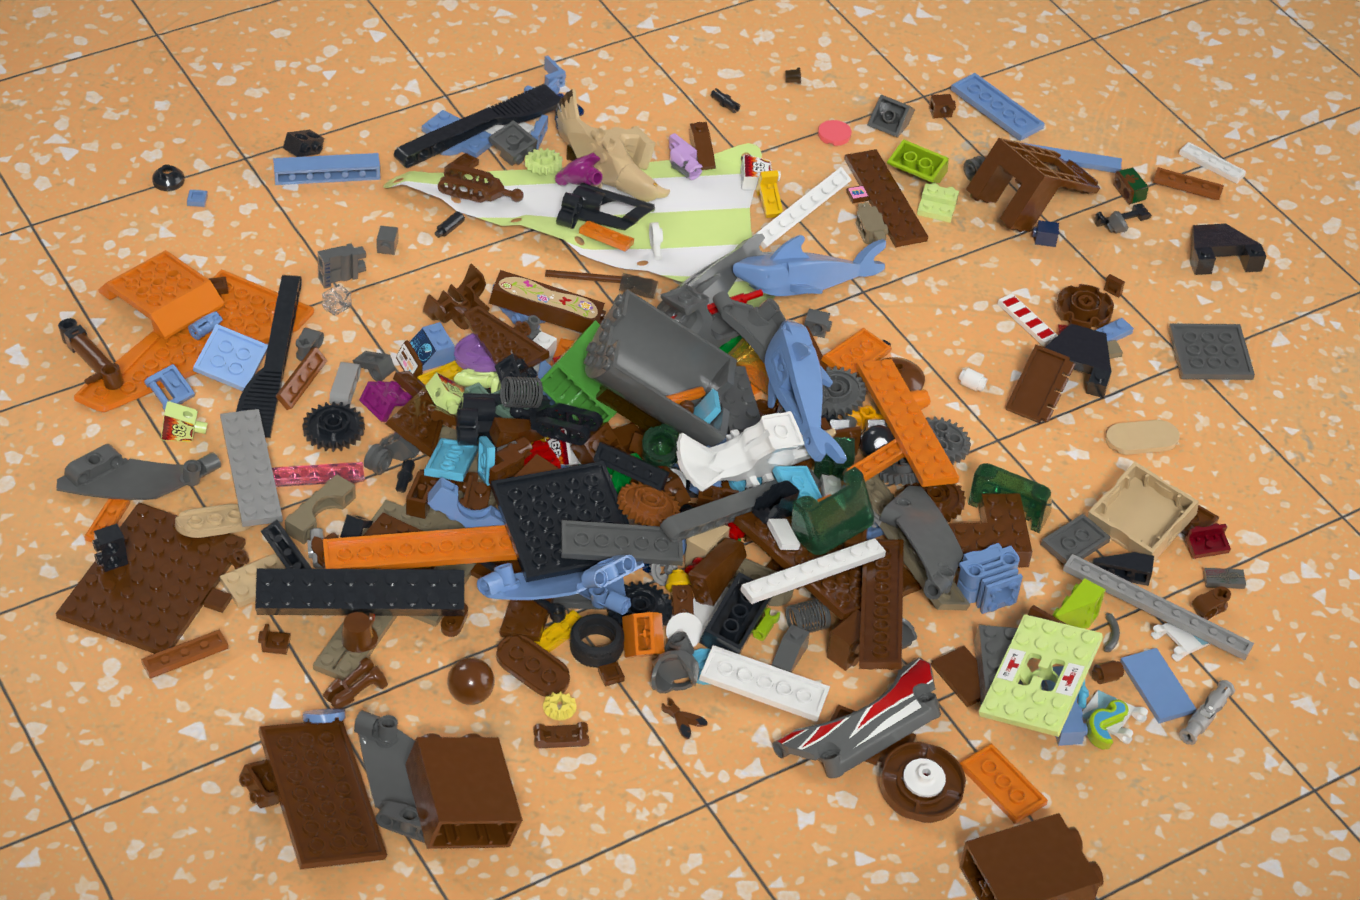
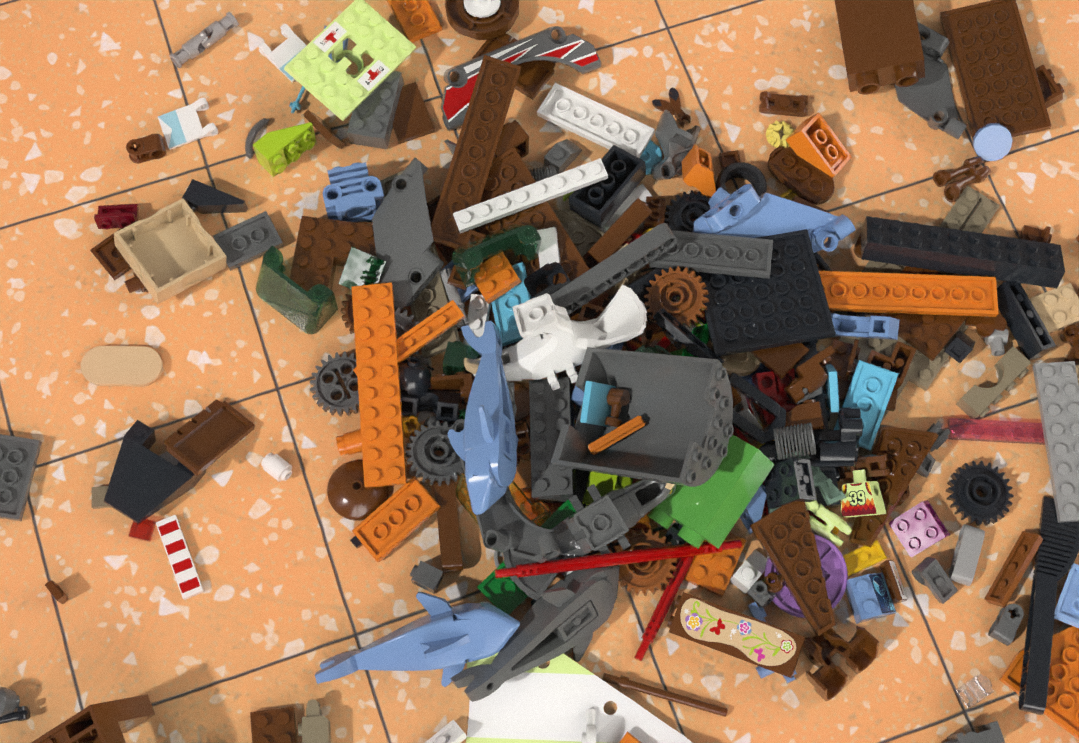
camera: 170 degrees left, 25 degrees up
reddish brown hat [342,612,378,653] -> none
reddish brown plate [393,371,426,398] -> none
black axle [395,460,415,493] -> none
reddish brown piece [447,658,495,705] -> none
clear smoke plate [619,273,659,299] -> none
white sticker [666,613,703,647] -> none
dark blue brick [1032,220,1059,247] -> none
reddish brown piece [1056,284,1114,329] -> none
light grey plate [1063,554,1254,660] -> none
lime animal [1086,699,1129,750] -> none
reddish brown brick [1092,660,1124,684] -> none
medium blue plate [1096,318,1134,341] -> none
medium blue tile [1120,648,1196,724] -> none
dark grey tile [1203,568,1246,589] -> none
none -> hinge [338,247,386,289]
none -> orange slope [786,112,852,178]

